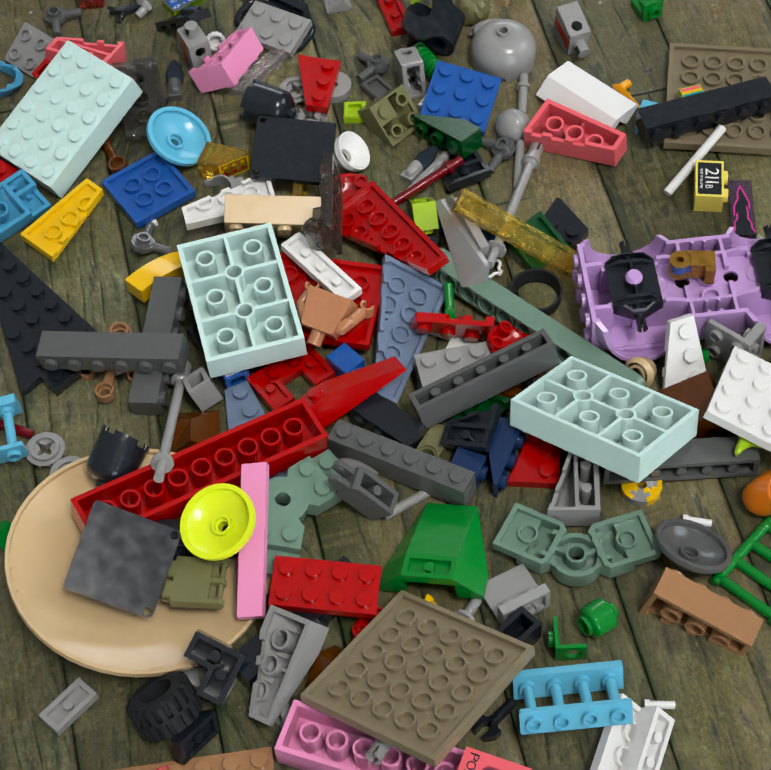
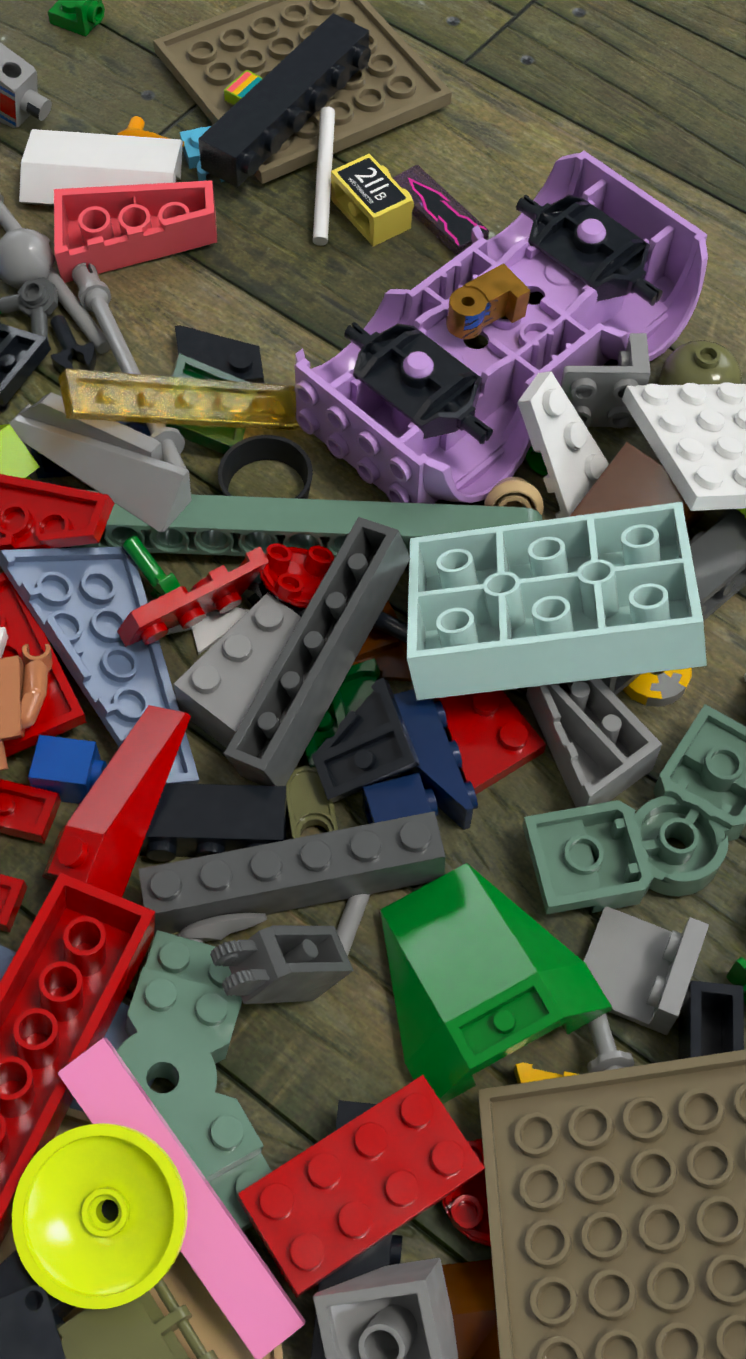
camera: 45 degrees left, 5 degrees up
none -> black bar [50,315,96,381]

